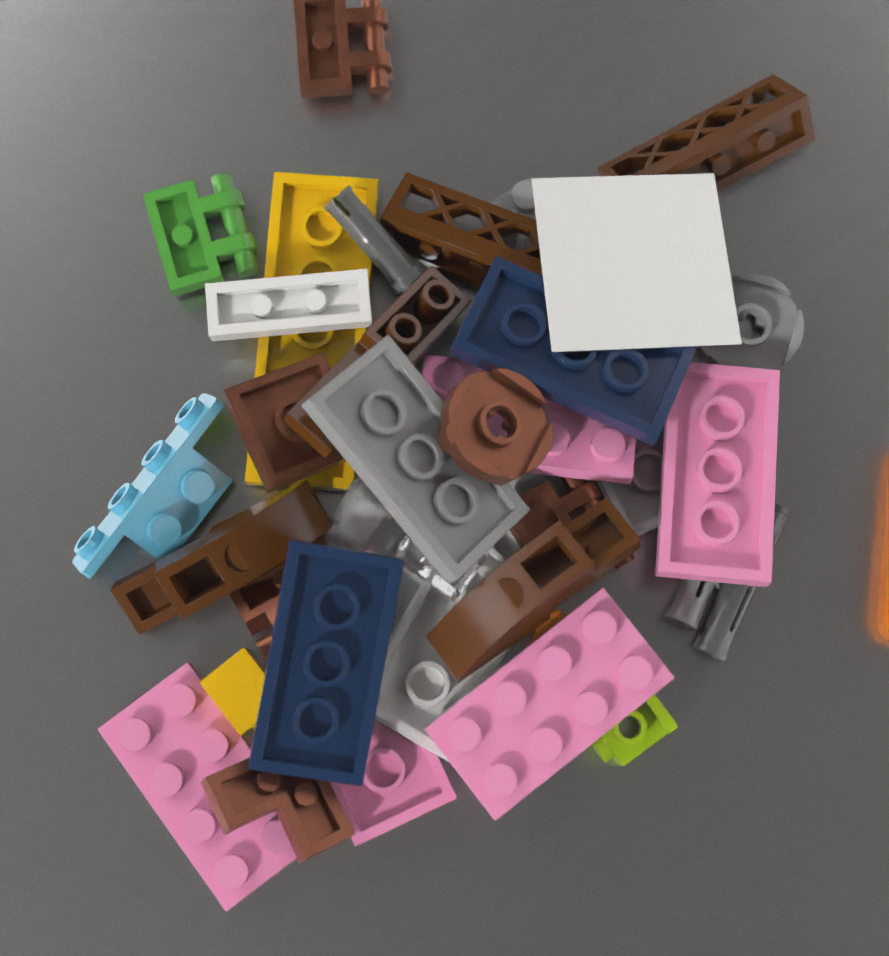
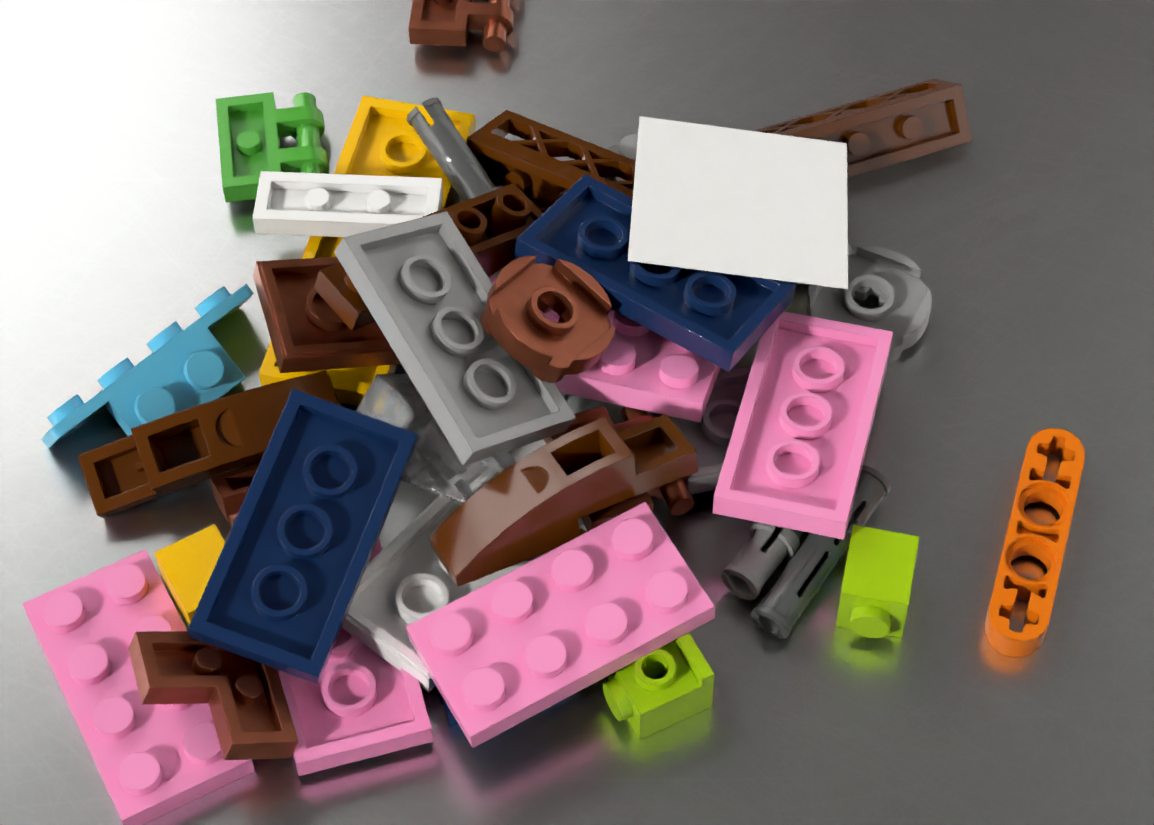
camera: 10 degrees right, 25 degrees down
none -> lime brick [836,525,920,638]

